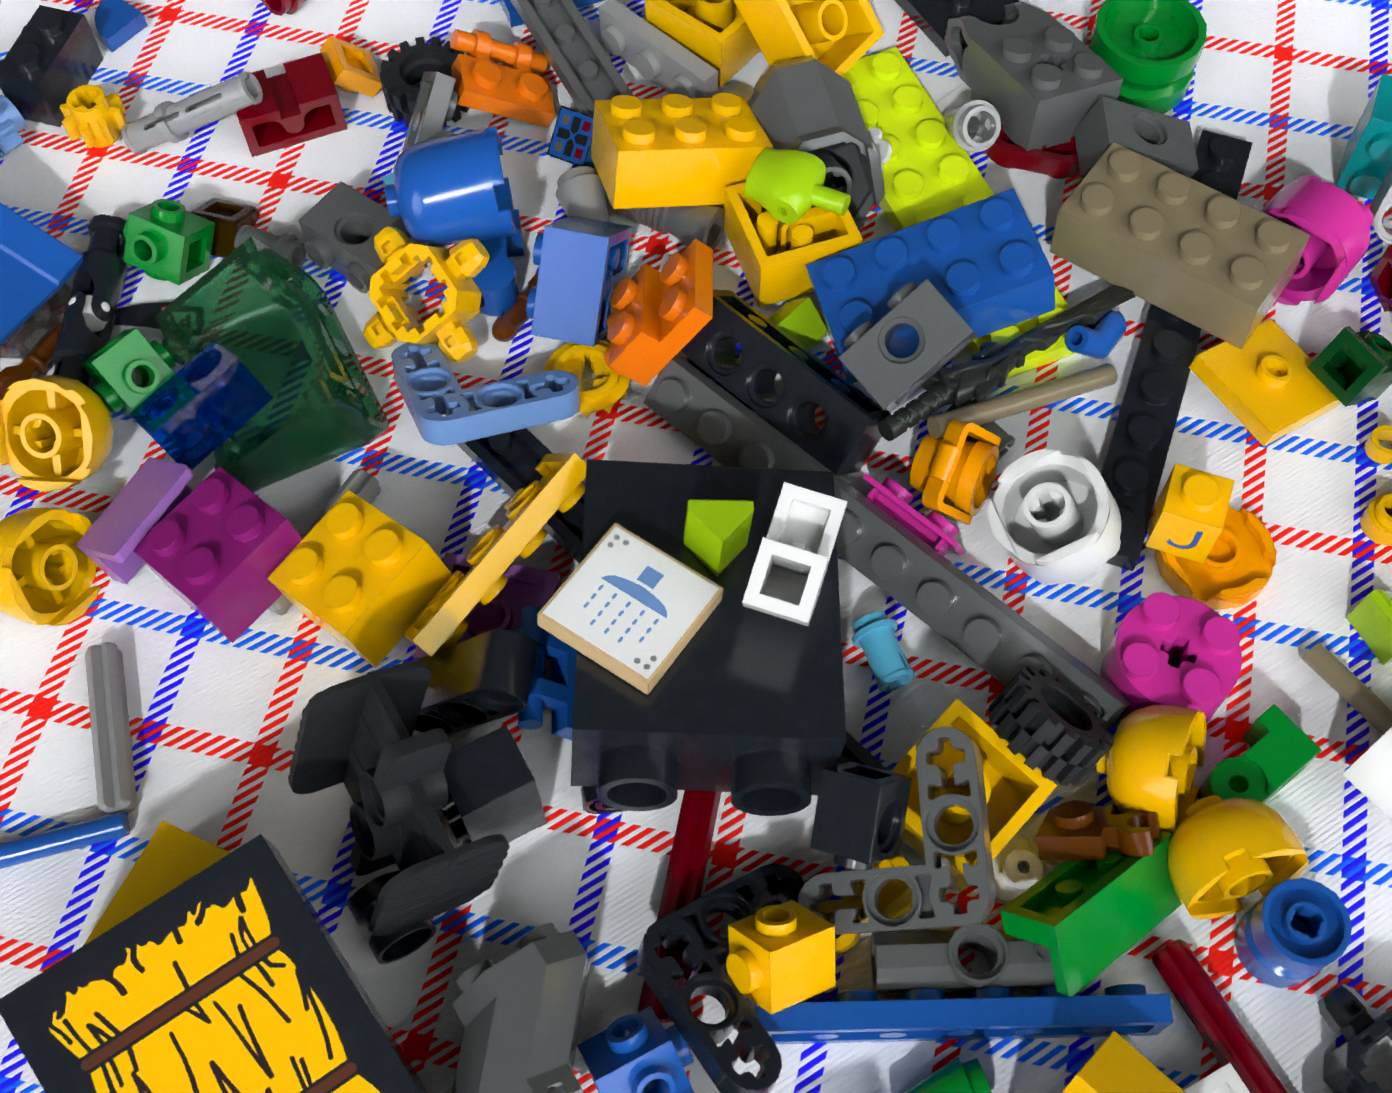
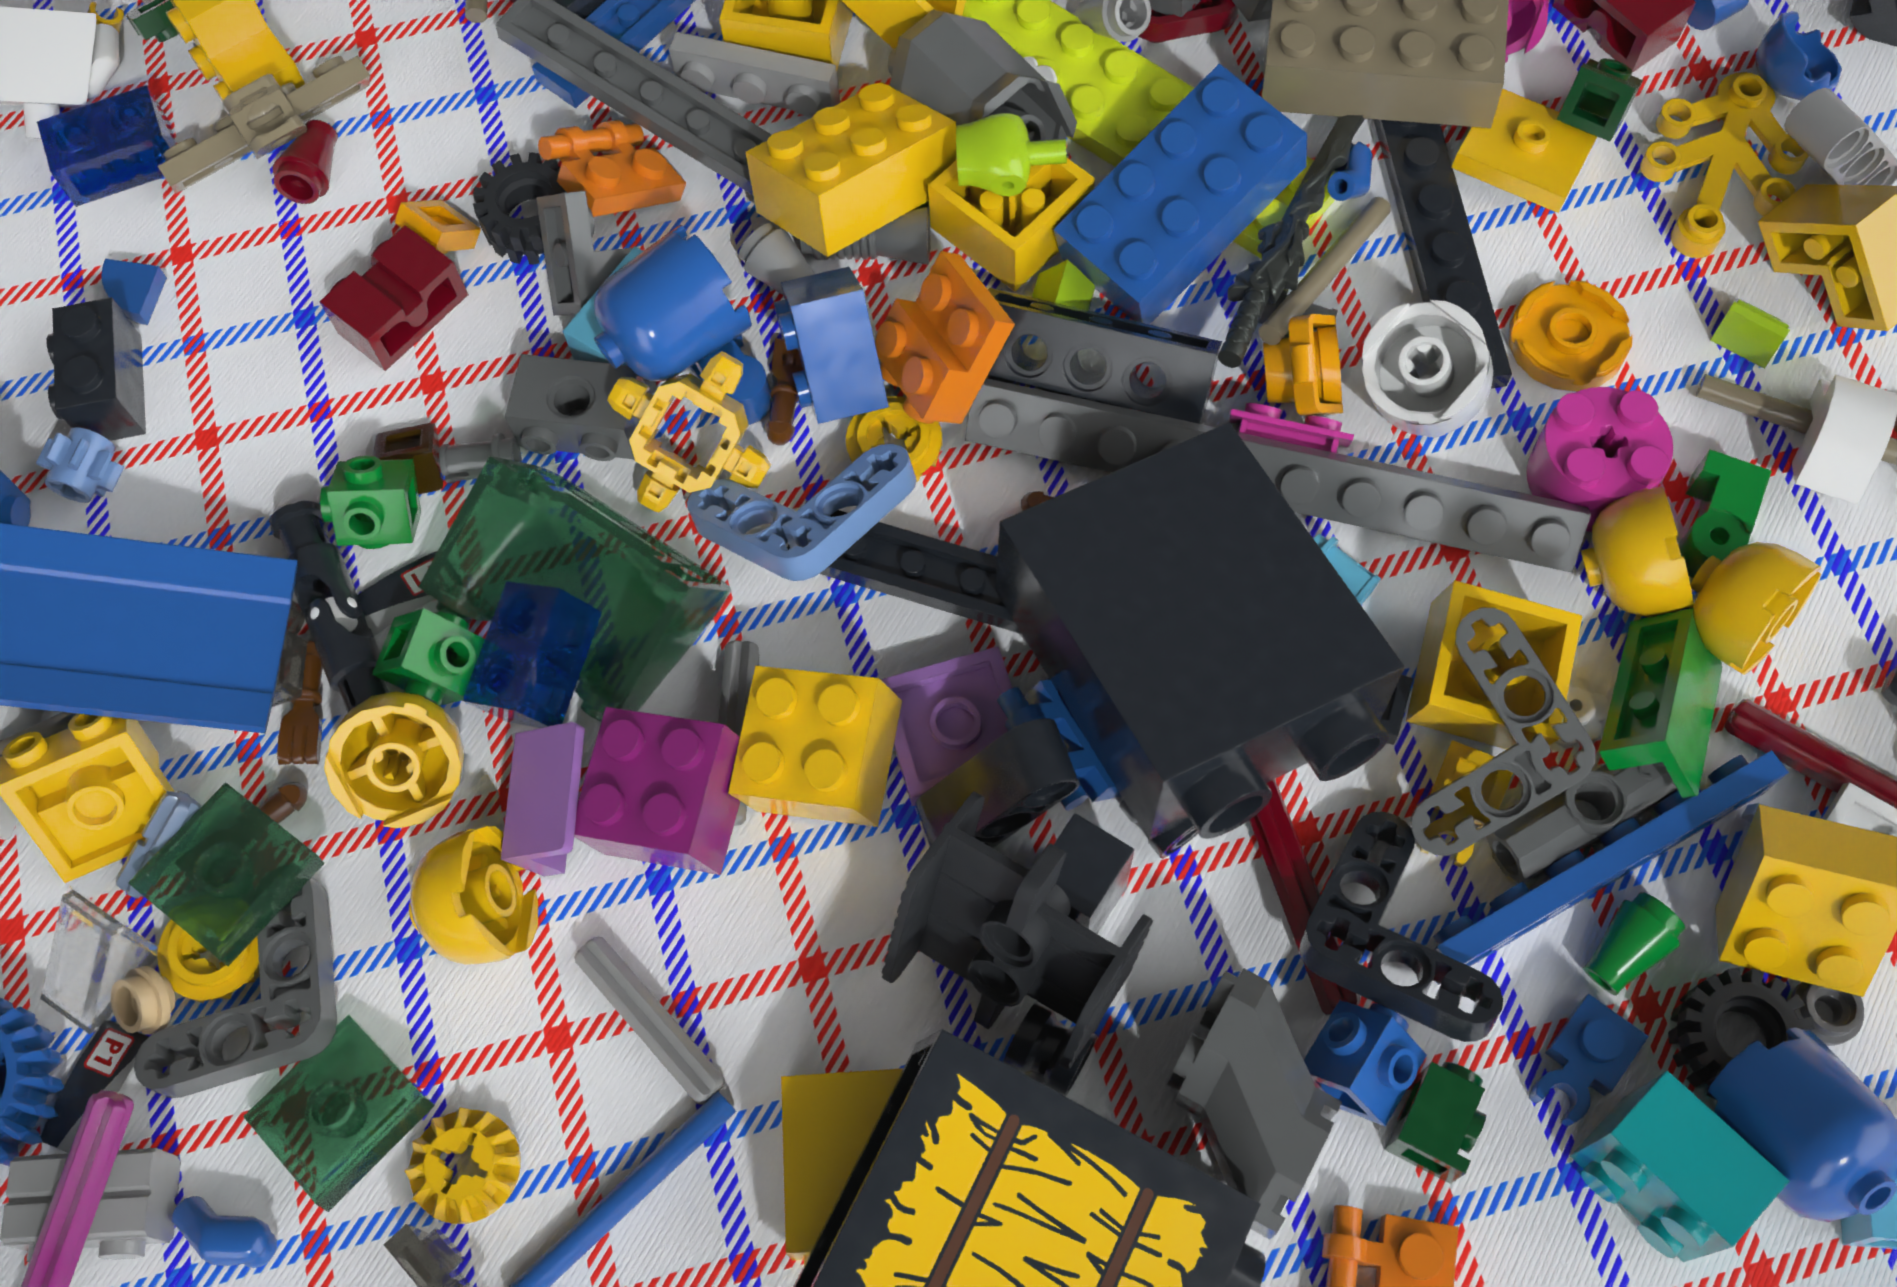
camera: 25 degrees left, 5 degrees up
yellow gear [60,85,127,148] -> none
light grey pin [121,71,263,154] -> none
yellow wing [403,453,586,657] -> none
white tile [537,523,724,695] -> none
tile [547,105,595,169] -> none
lime slope [683,499,754,577] -> none
yellow brick [726,900,836,1015] -> none
white brick [742,482,847,626] -> none
black brick [810,762,912,870] -> none
dark grey brick [838,279,977,412] -> none
black tyre [988,666,1114,786] -> none
reddish brown plate [1035,800,1161,860] -> none
yellow brick [1145,463,1235,564] -> none
blue wheel [1234,878,1352,988] -> none

